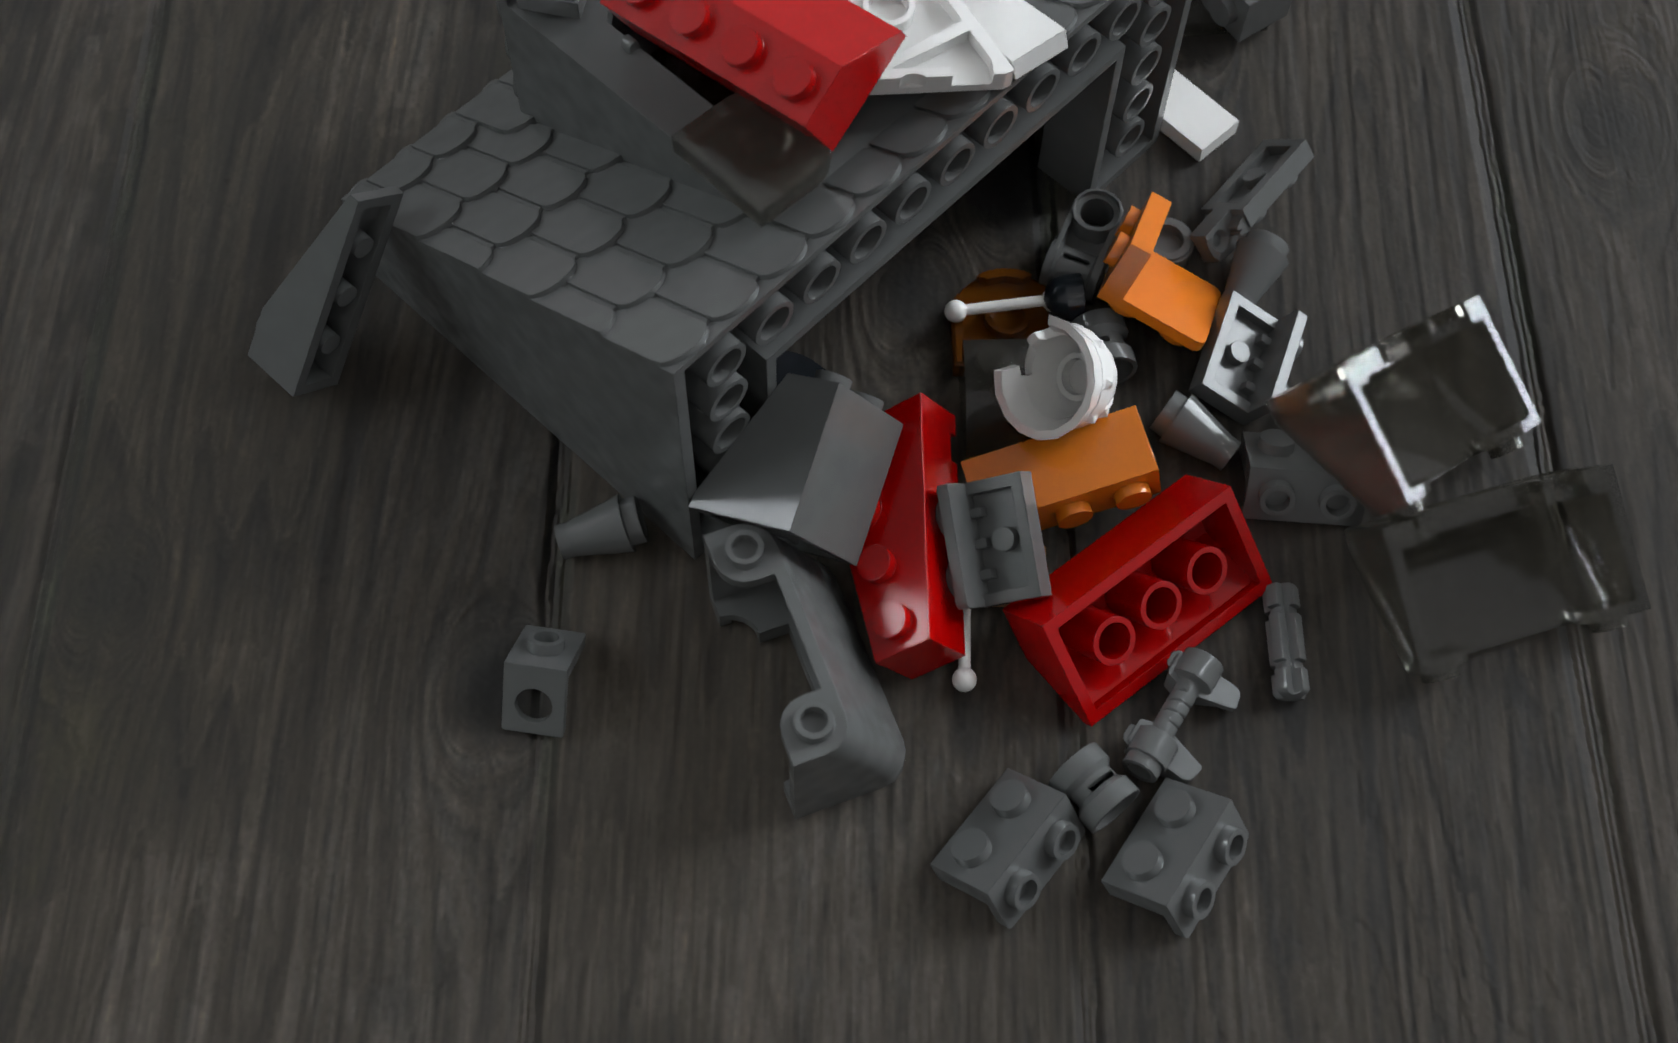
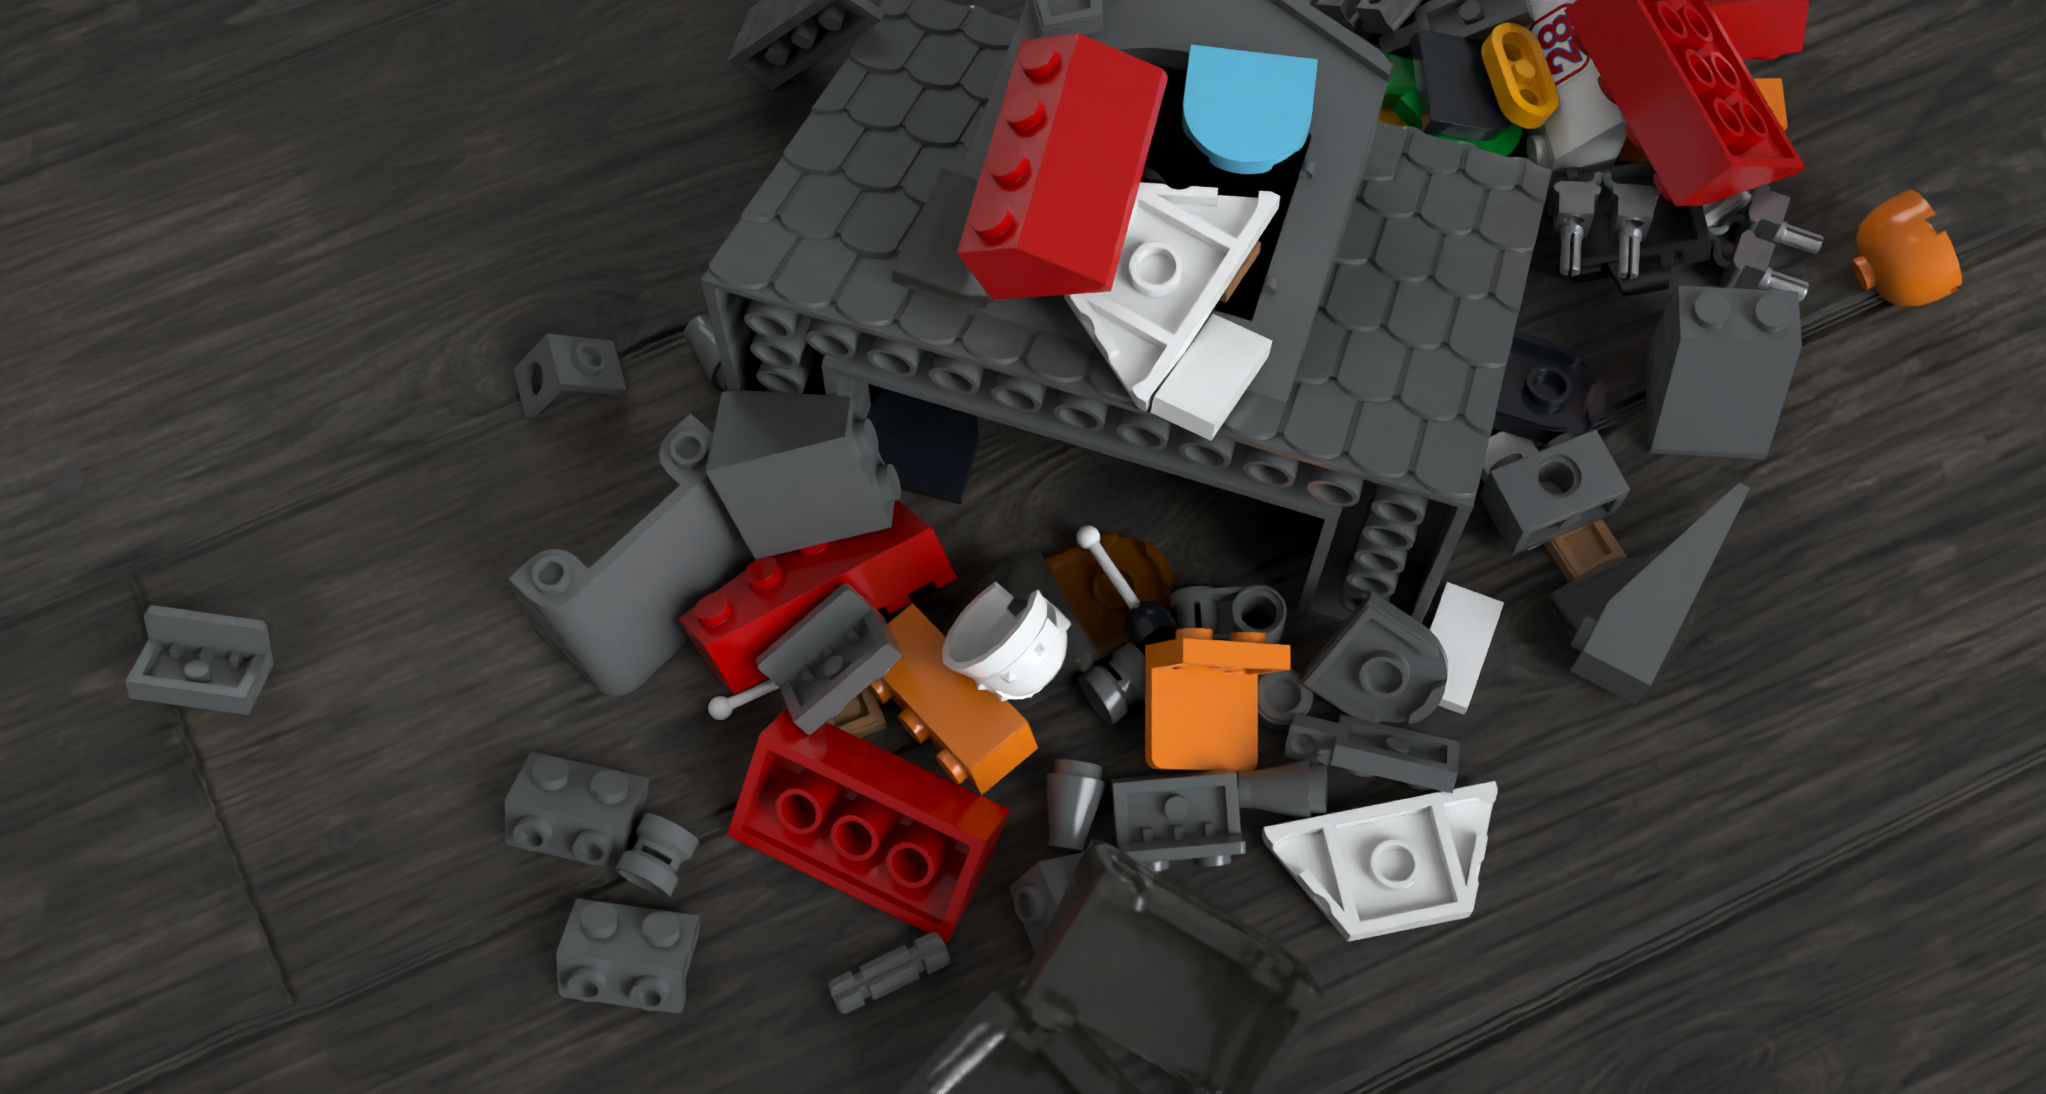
camera: 65 degrees right, 5 degrees up
dark grey piece [1122,647,1240,785] -> none
none -> white wing [1262,781,1498,942]
none -> dark grey tile [1299,590,1448,724]

